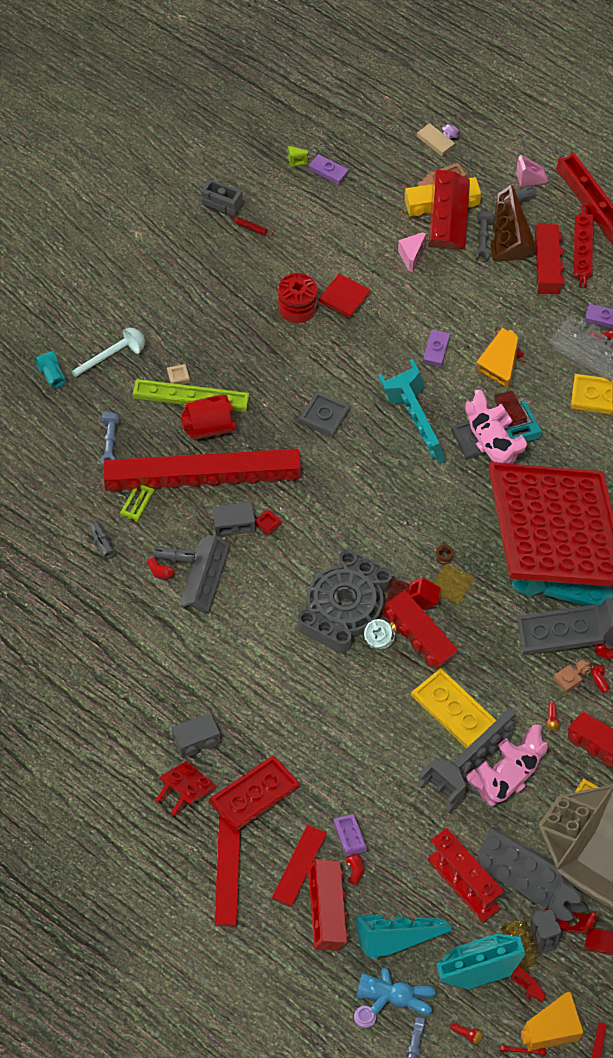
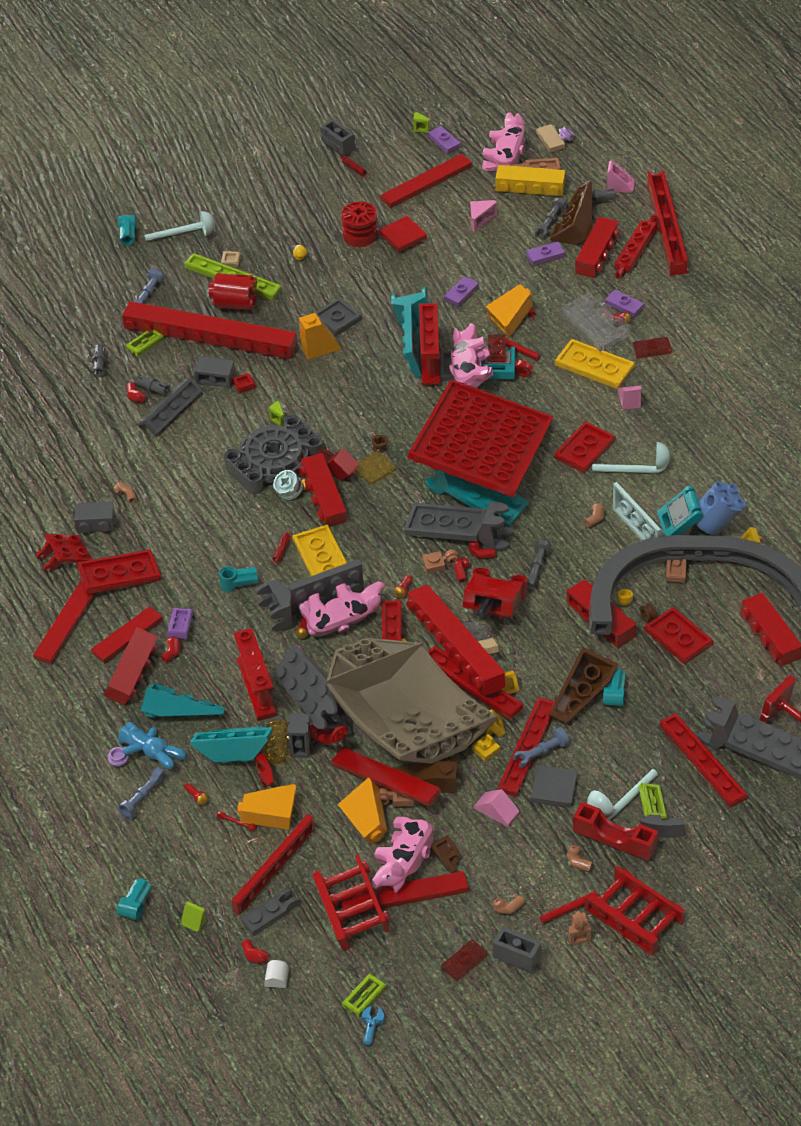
camera: 25 degrees right, 10 degrees down
red slope [428,169,470,250] -> none
none -> nougat arm [114,482,137,504]
none -> teal piece [219,566,258,592]
none -> lime slope [269,401,284,426]
none -> red piece [272,530,292,566]
none -> yellow hinge [293,245,308,260]
none -> piece [295,617,309,639]
none -> light orange slope [299,313,341,360]
none -> red tile [380,154,472,208]
none -> red tile [382,600,402,641]
none -> red fence [419,303,440,385]
none -> bright pink animal [482,112,525,171]
none -> red bar [492,334,541,361]
none -> red tile [515,360,533,377]
none -> medium lavender plate [526,242,565,266]

